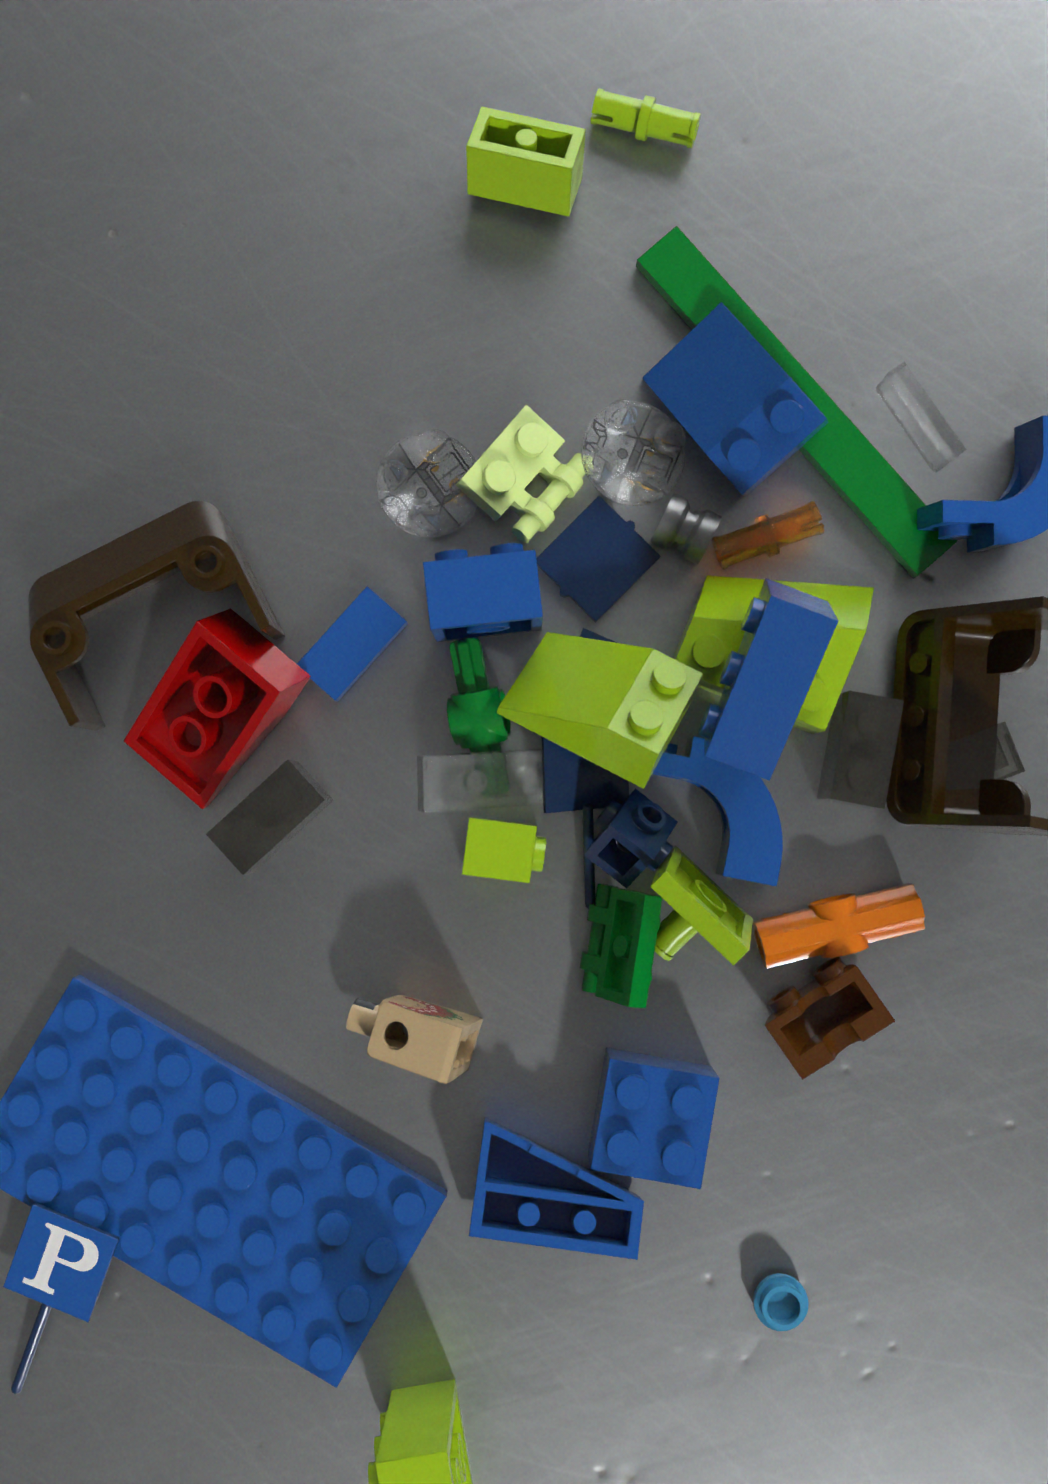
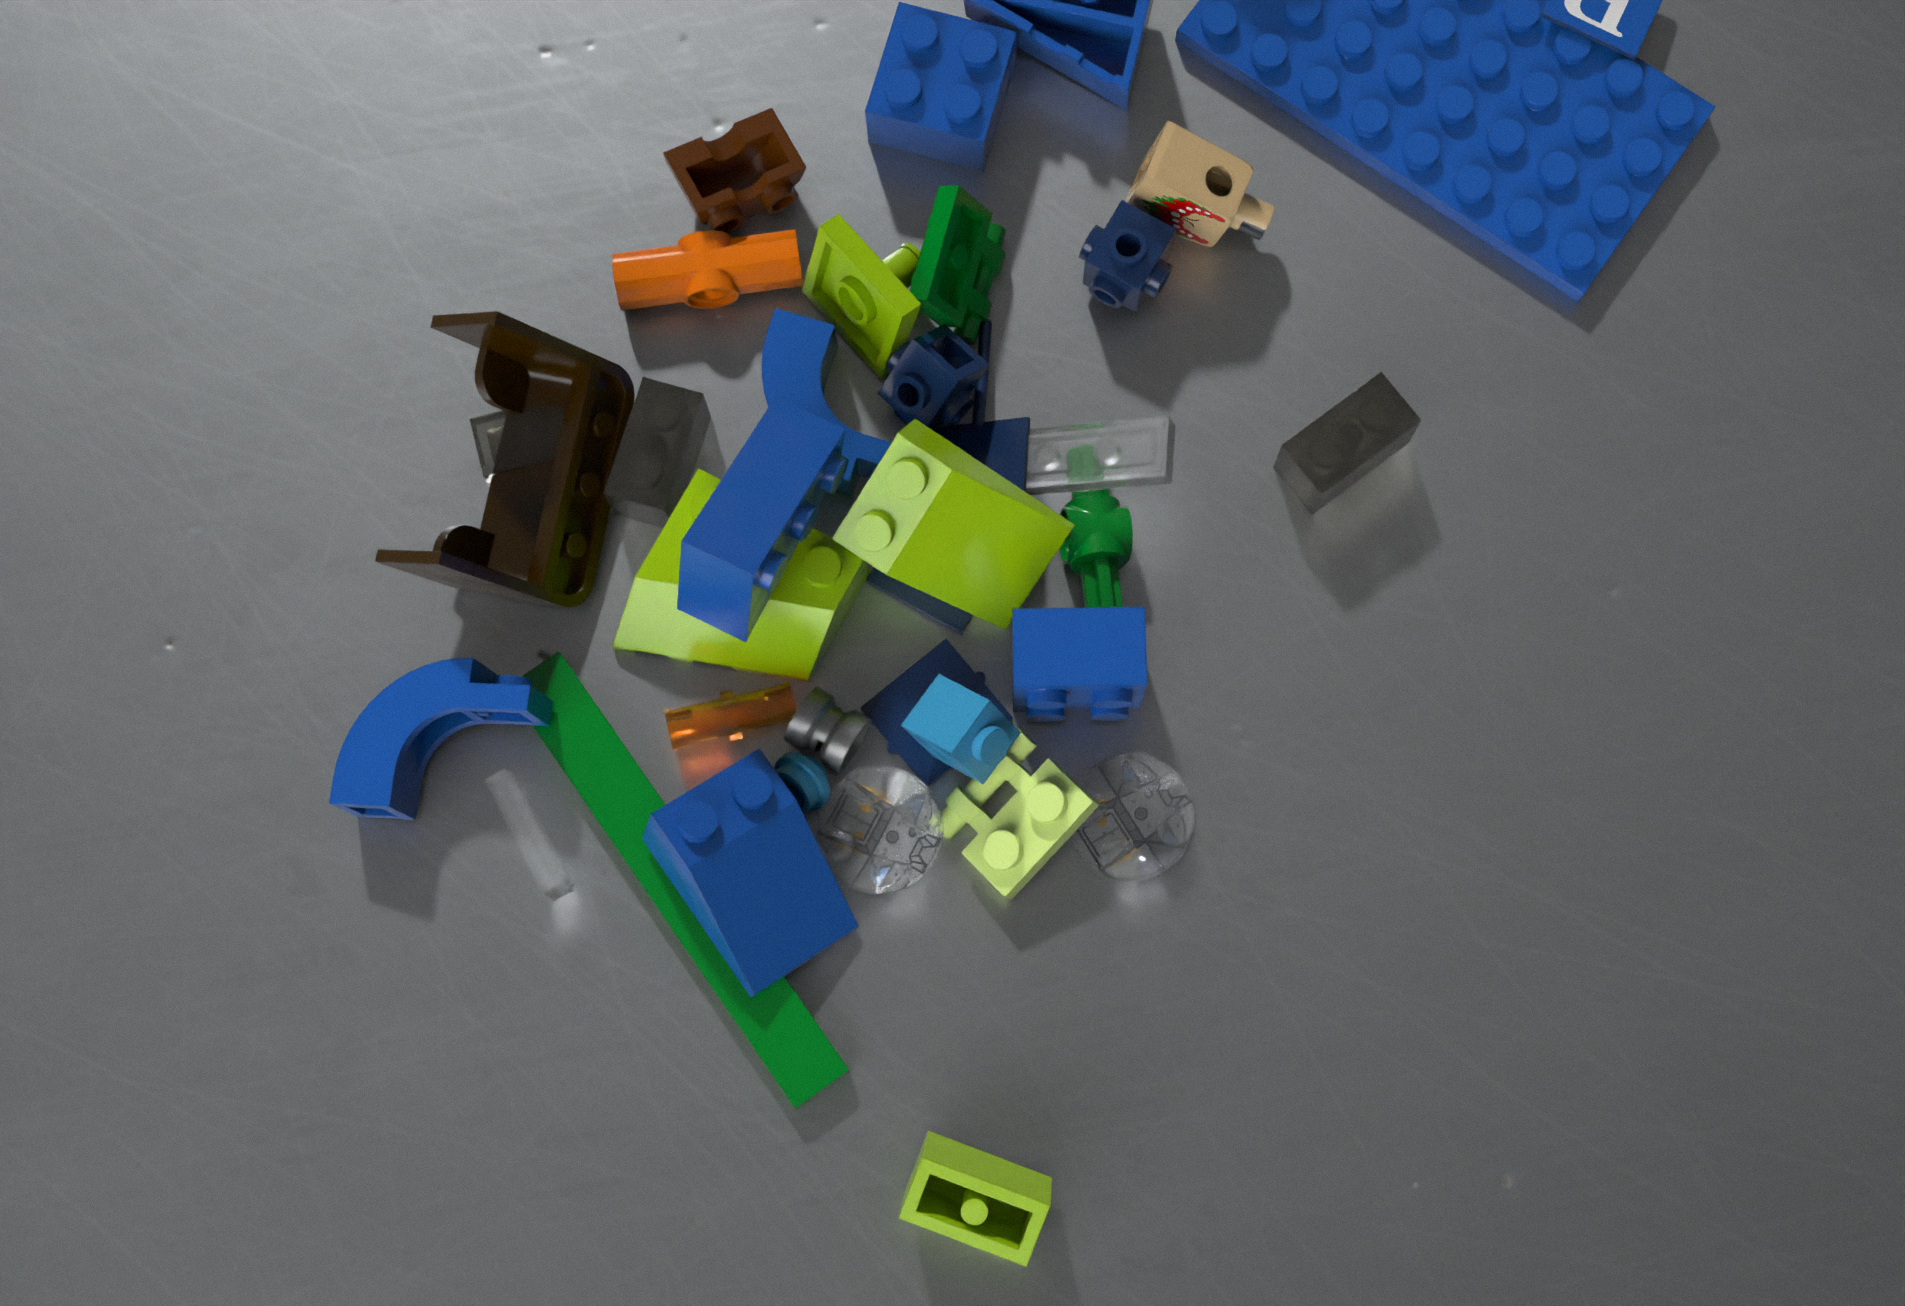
camera: 170 degrees left, 10 degrees down
dark brown windscreen [28,501,285,731] -> none
red slope [124,608,311,810] -> none
blue tile [297,586,408,702] -> none
lime brick [462,817,546,883] -> none
lime pin [590,88,701,149] -> none
none -> dark azure plate [774,752,831,814]
none -> dark azure brick [901,674,1021,784]
none -> dark blue brick [1079,200,1176,312]

